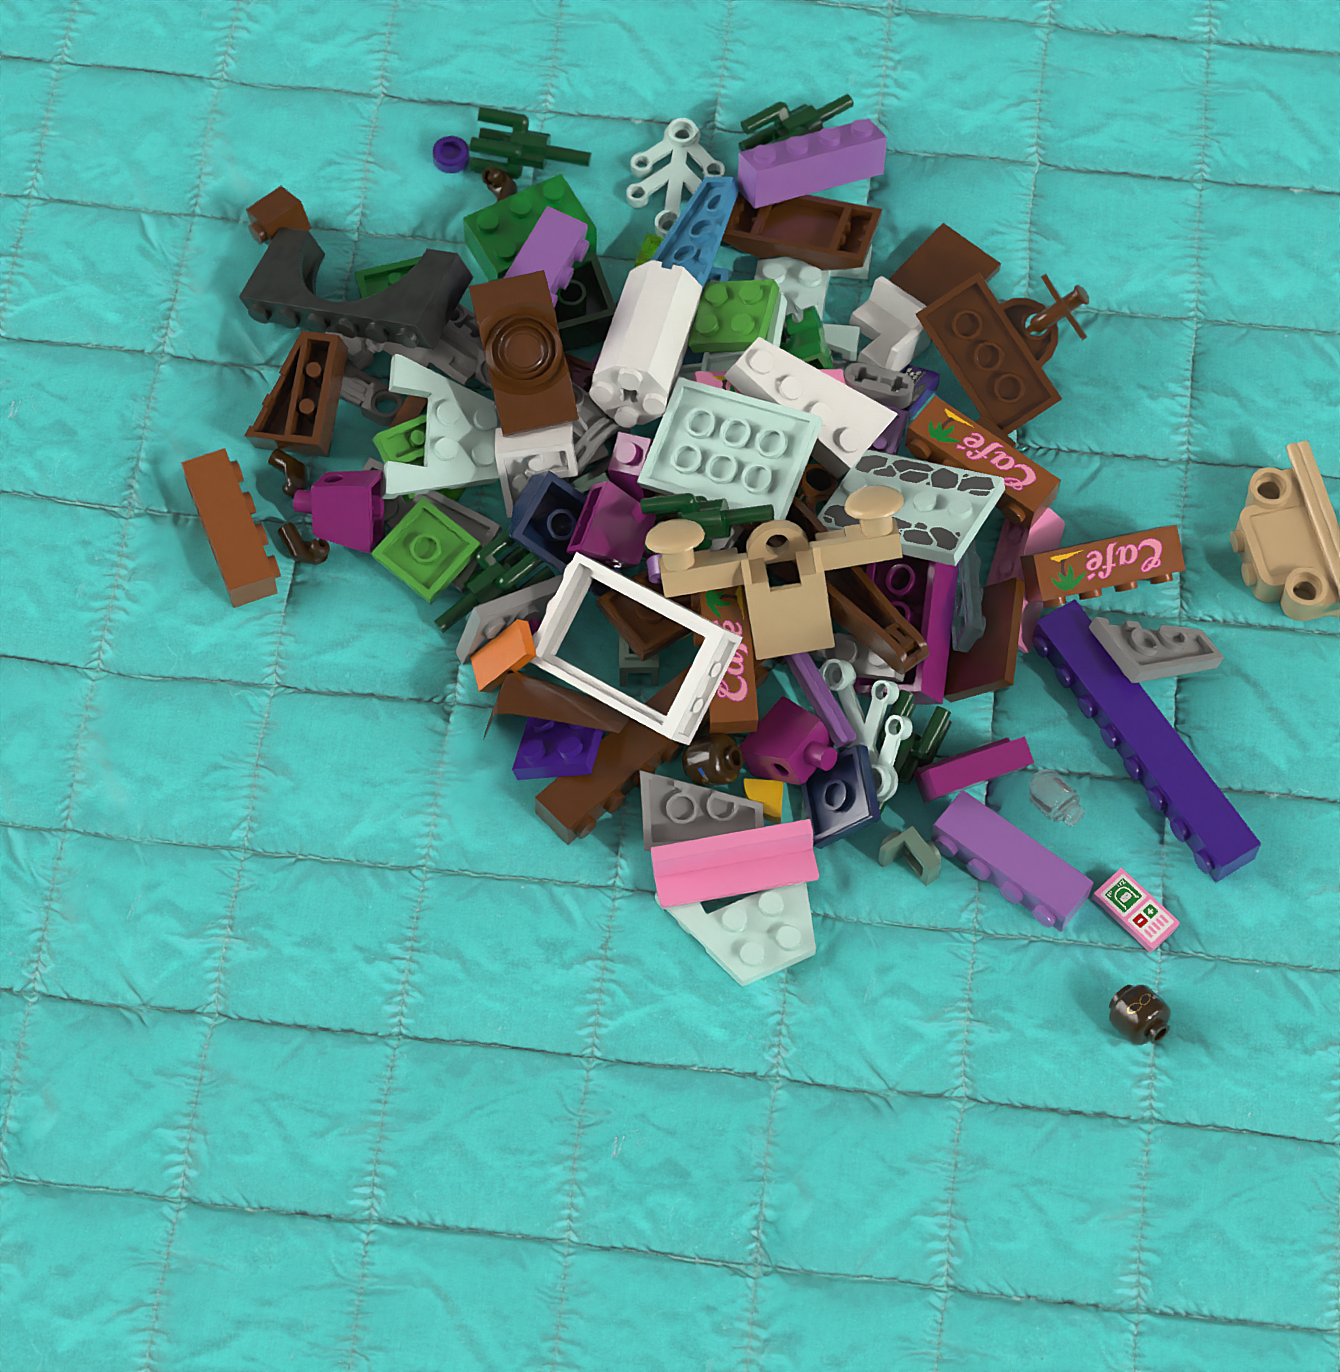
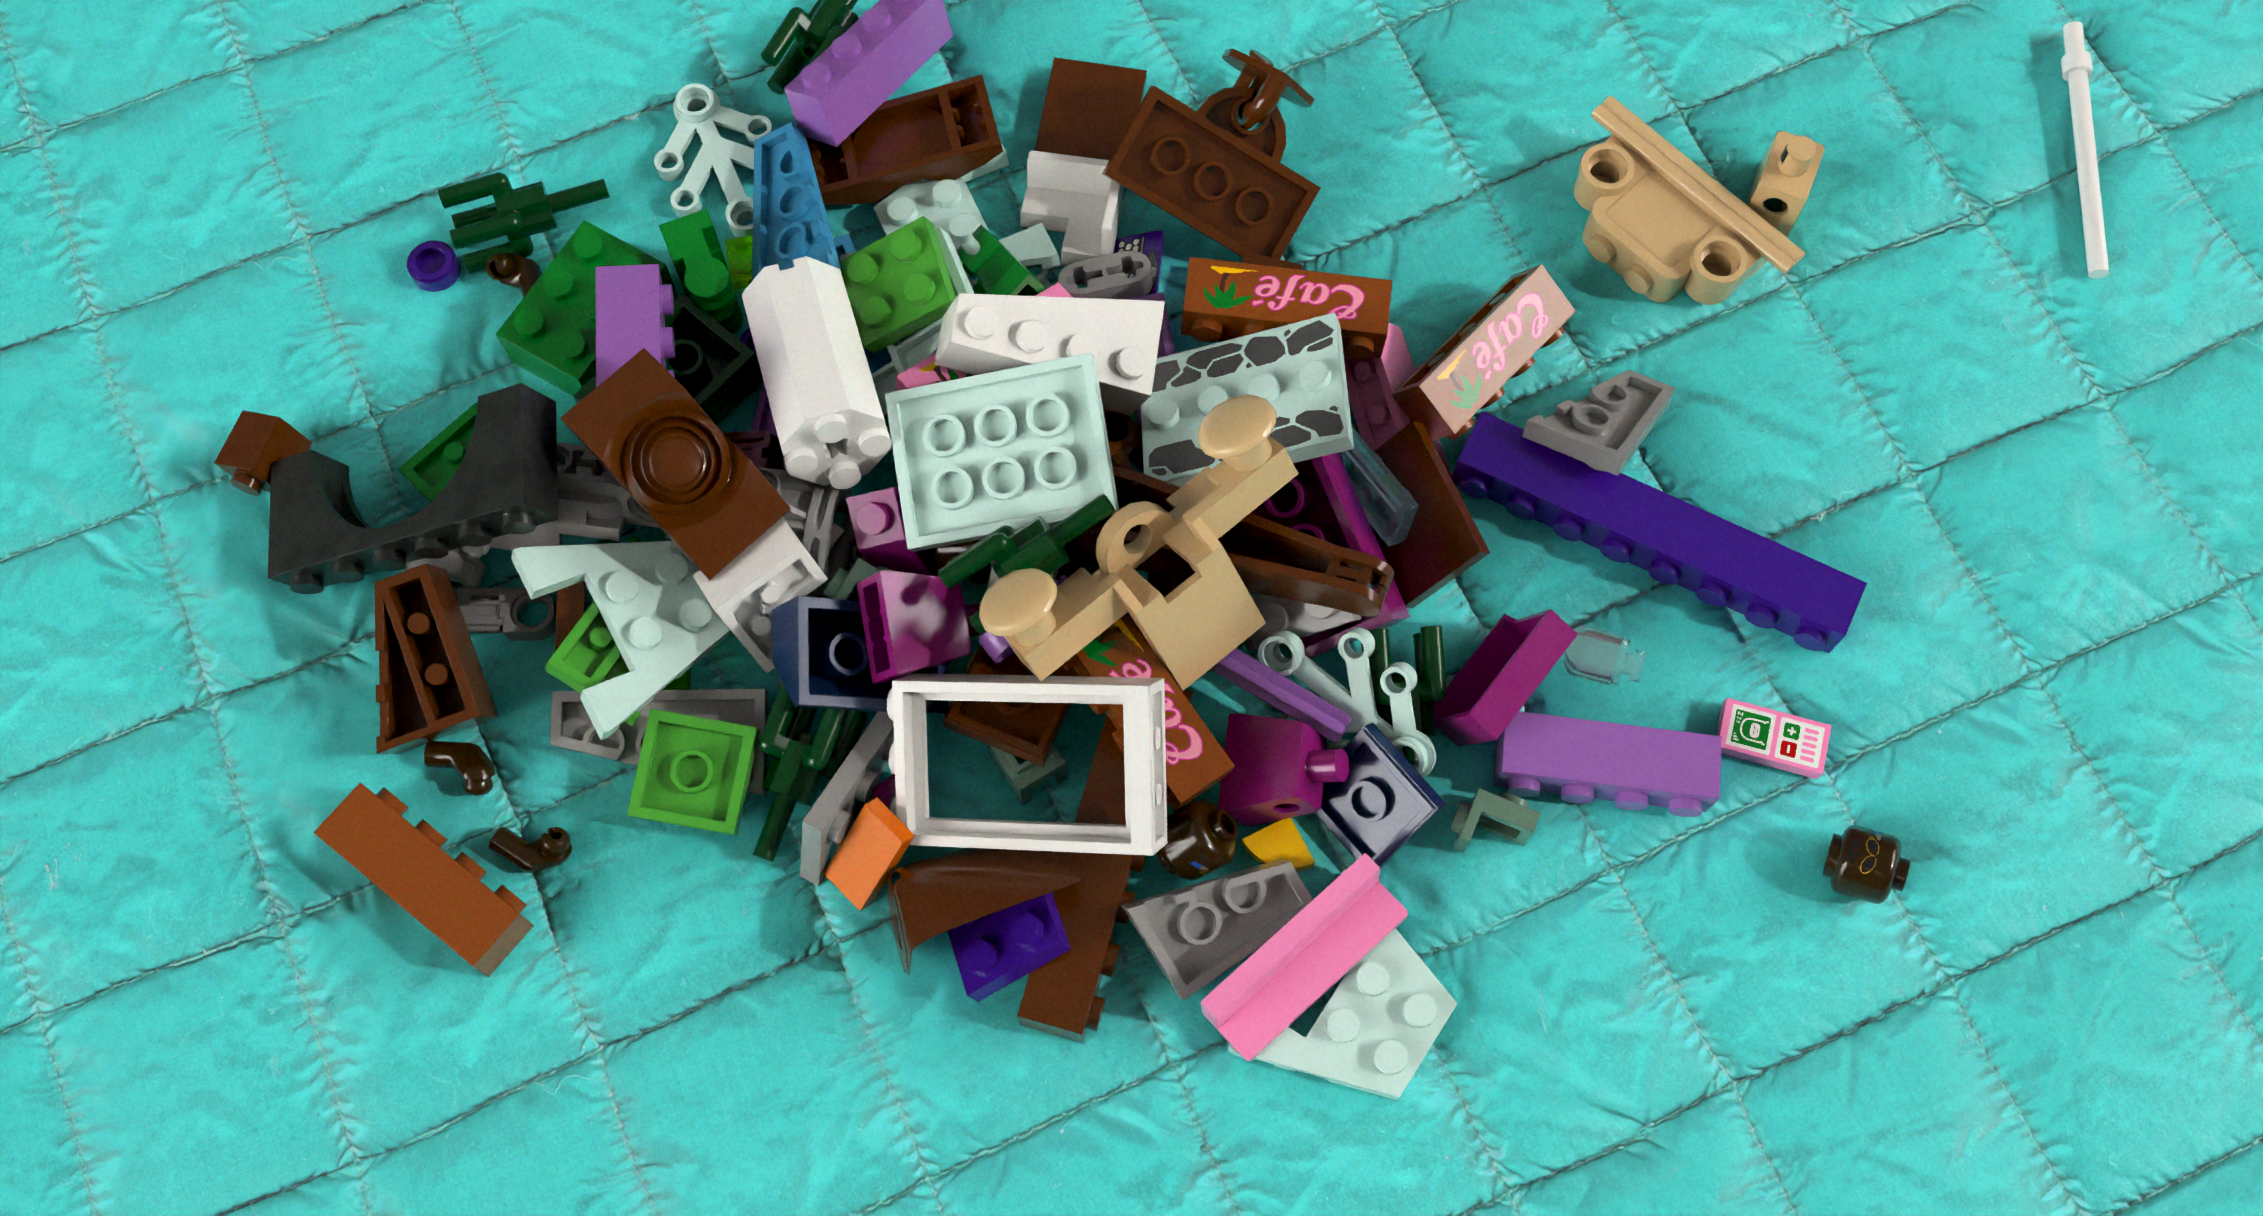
camera: 30 degrees left, 5 degrees up
magenta torso [293,470,385,553] -> none
none -> green legs [659,209,743,334]

